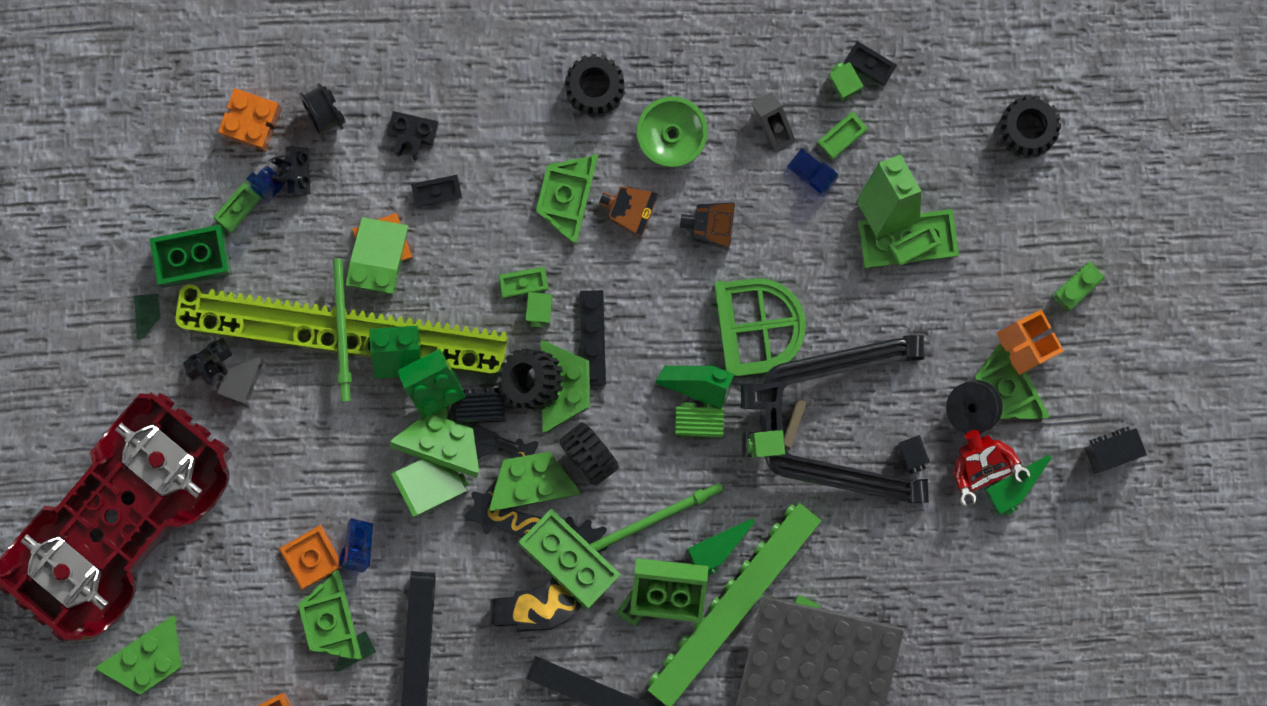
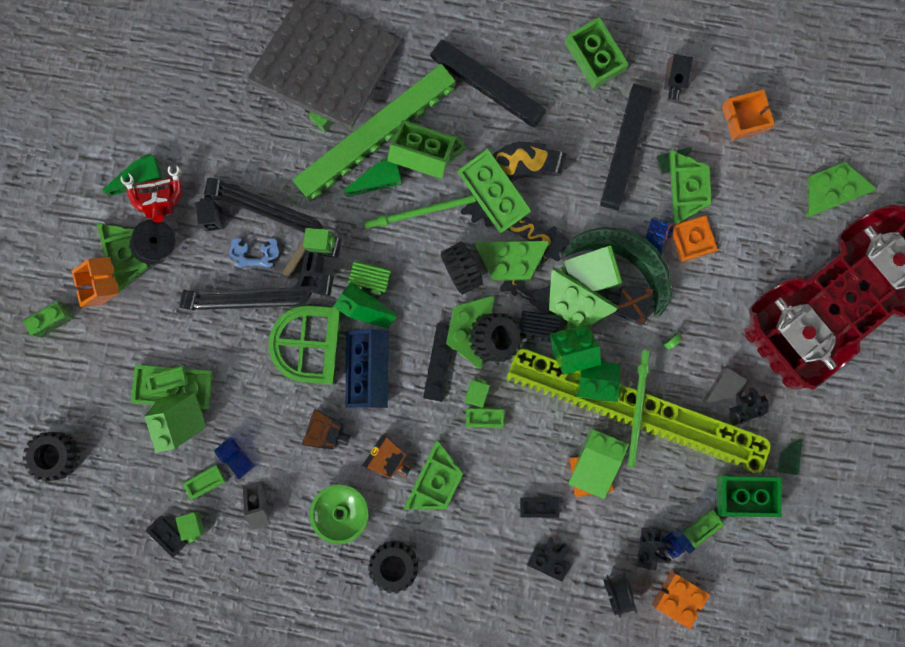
camera: 175 degrees left, 0 degrees up
black brick [1084,426,1147,474] -> none
none -> medium blue helmet [229,238,280,268]
none -> dark blue slope [345,329,389,408]
none -> clear green windscreen [561,227,672,318]
none -> black torso [606,286,654,326]
none -> bright green tile [663,332,682,350]

